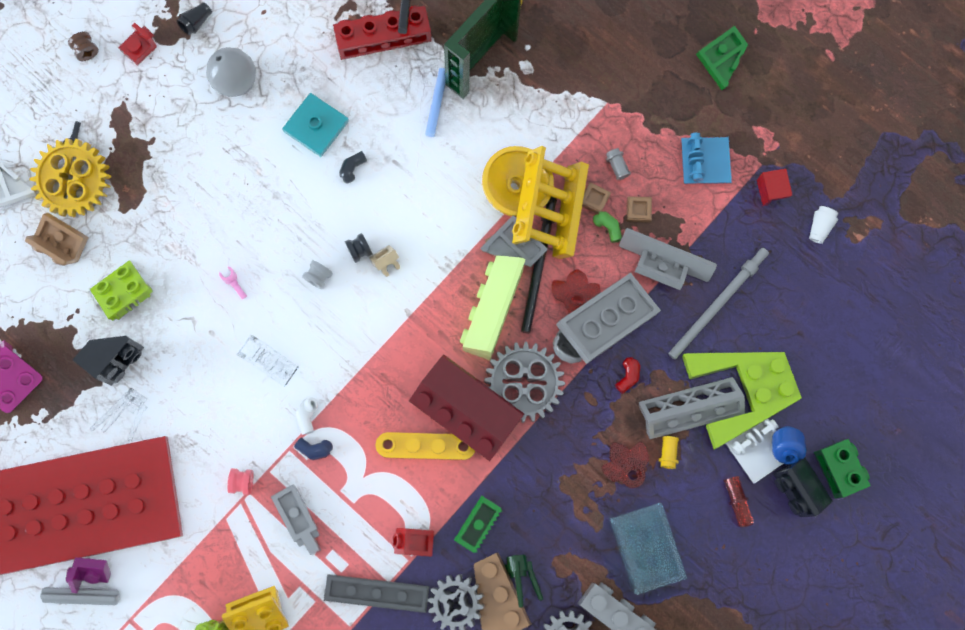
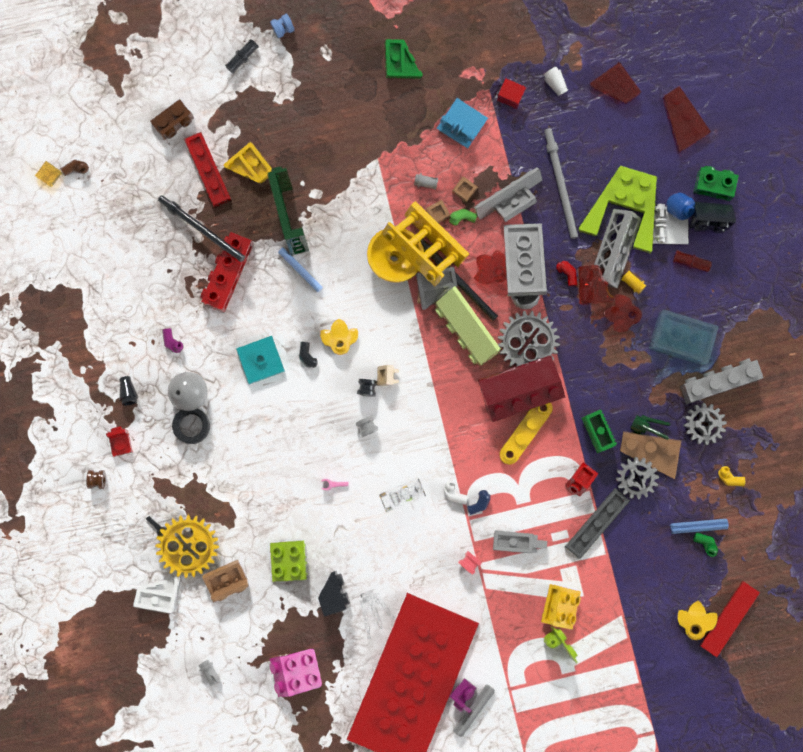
camera: 50 degrees left, 5 degrees up
none -> magenta arm [162,328,184,353]
none -> black tyre [172,409,210,444]
none -> yellow plate [320,319,358,355]
none -> clear red wing [579,265,614,305]
none -> clear red wing [590,62,641,104]
none -> clear red wing [663,86,711,153]

